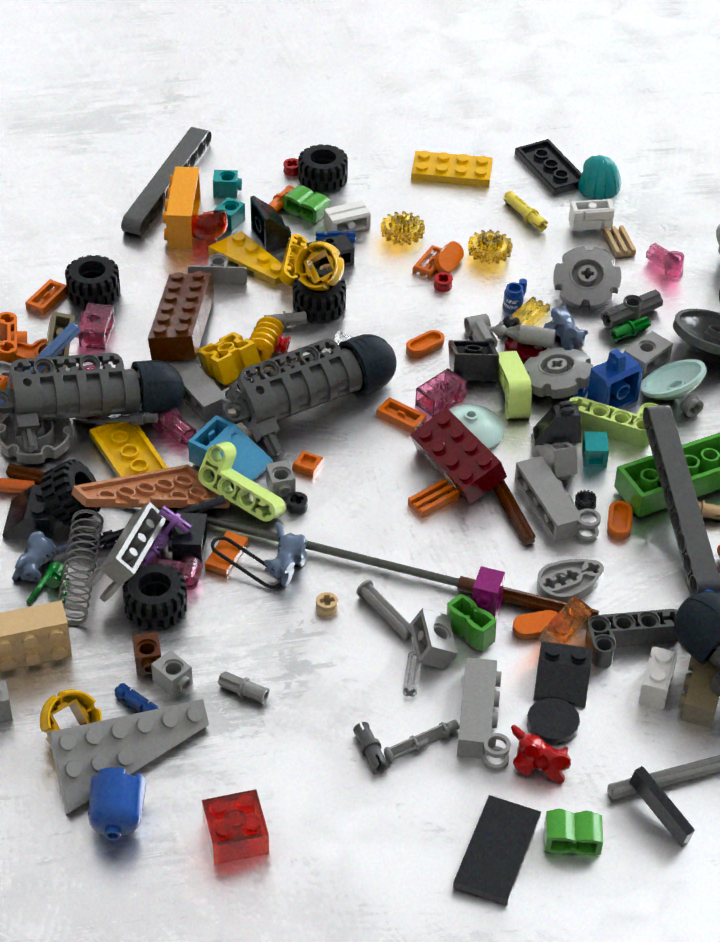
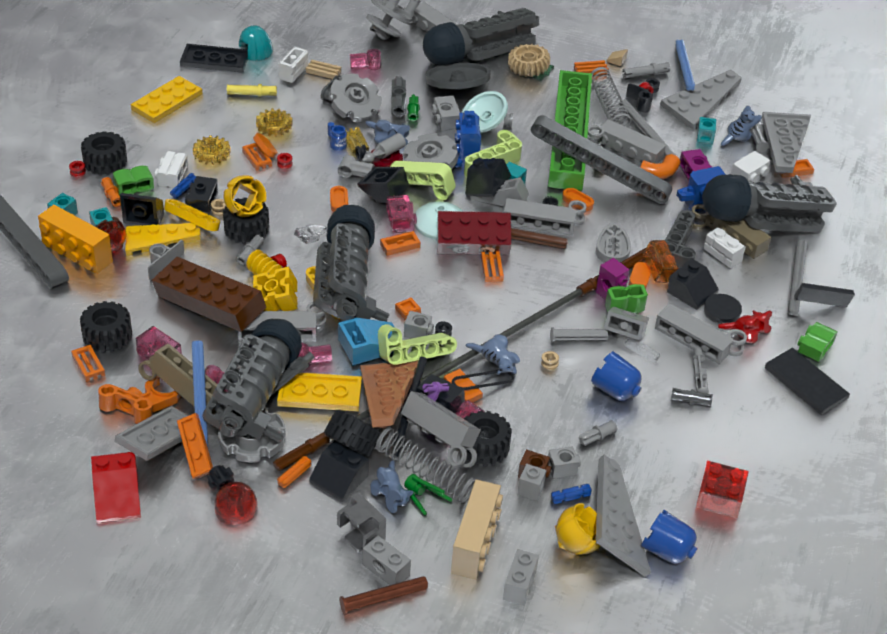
camera: 60 degrees left, 0 degrees up
none -> light grey brick [517,464,546,501]
none -> blue cylinder [591,351,642,401]

